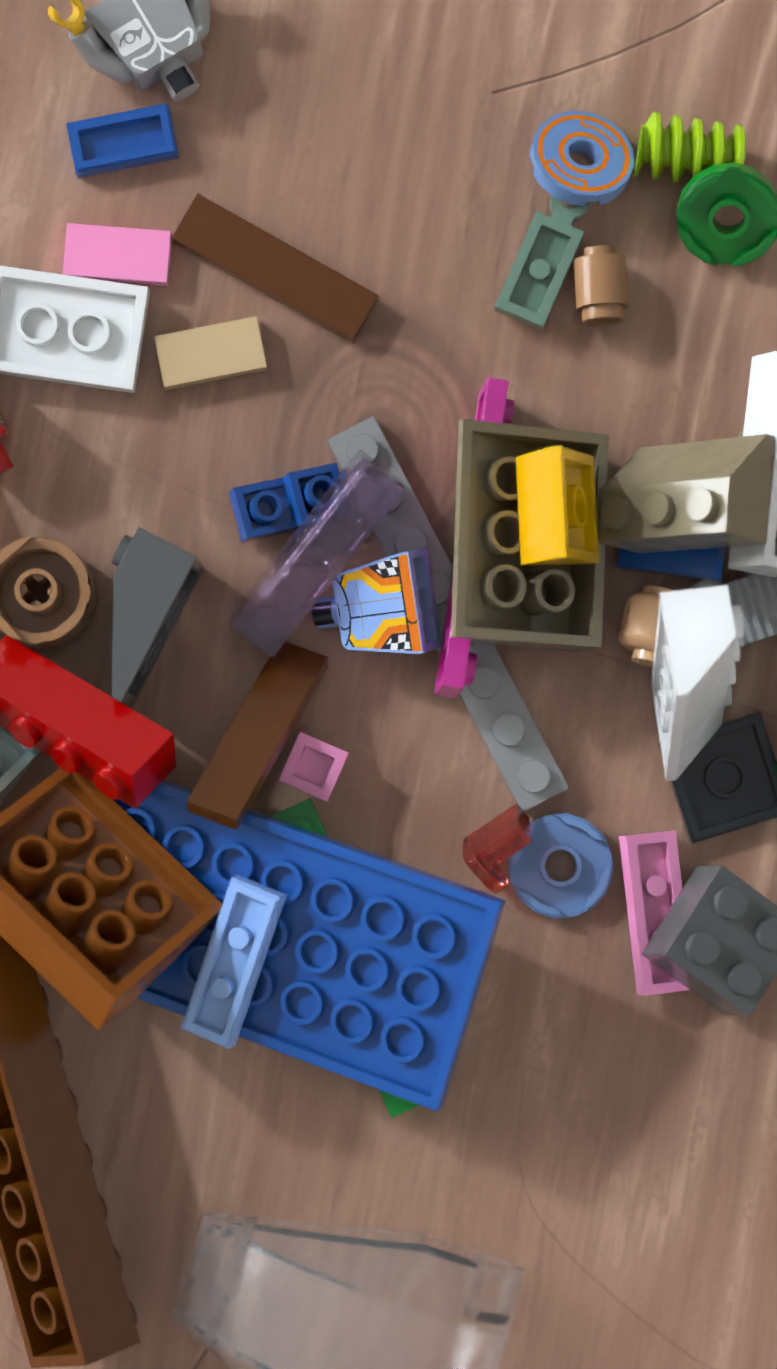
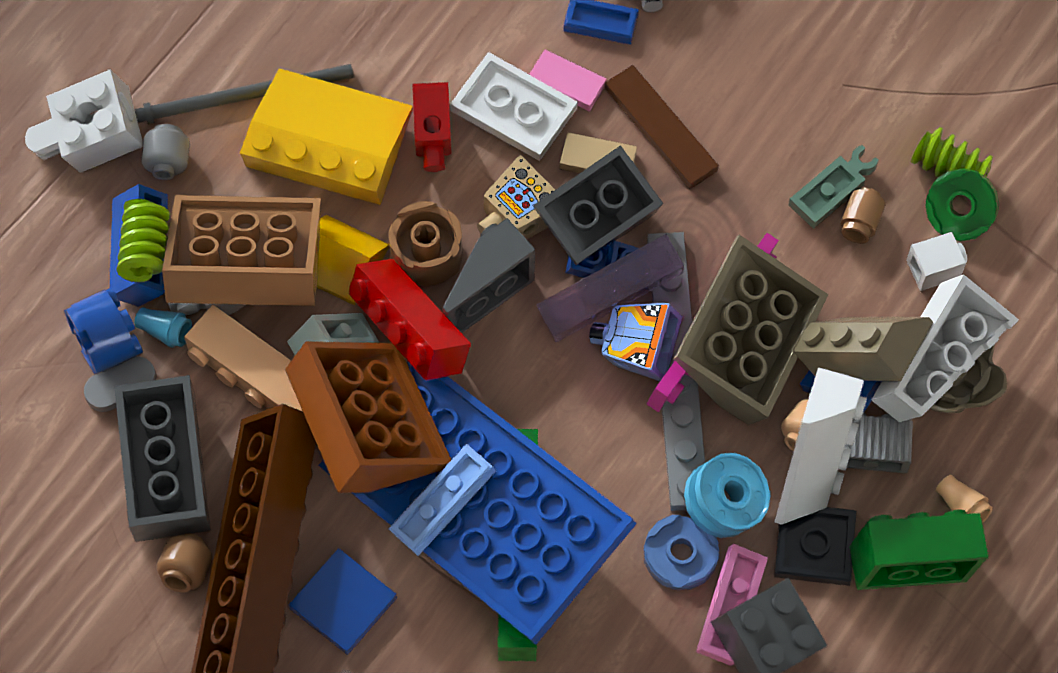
camera: 20 degrees right, 20 degrees down
reddish brown tile [187,640,328,830] -> none
bright pink tile [278,732,349,802] -> none
clear red tile [463,803,532,894] -> none
yellow slope [516,446,599,565] -> none
medium blue tile [529,111,634,206] -> none
none -> blue tile [288,548,397,655]
none -> torso [477,155,555,239]
none -> dark grey slope [533,145,664,265]
none -> medium azure wheel [684,453,771,538]
none -> white brick [906,232,967,291]

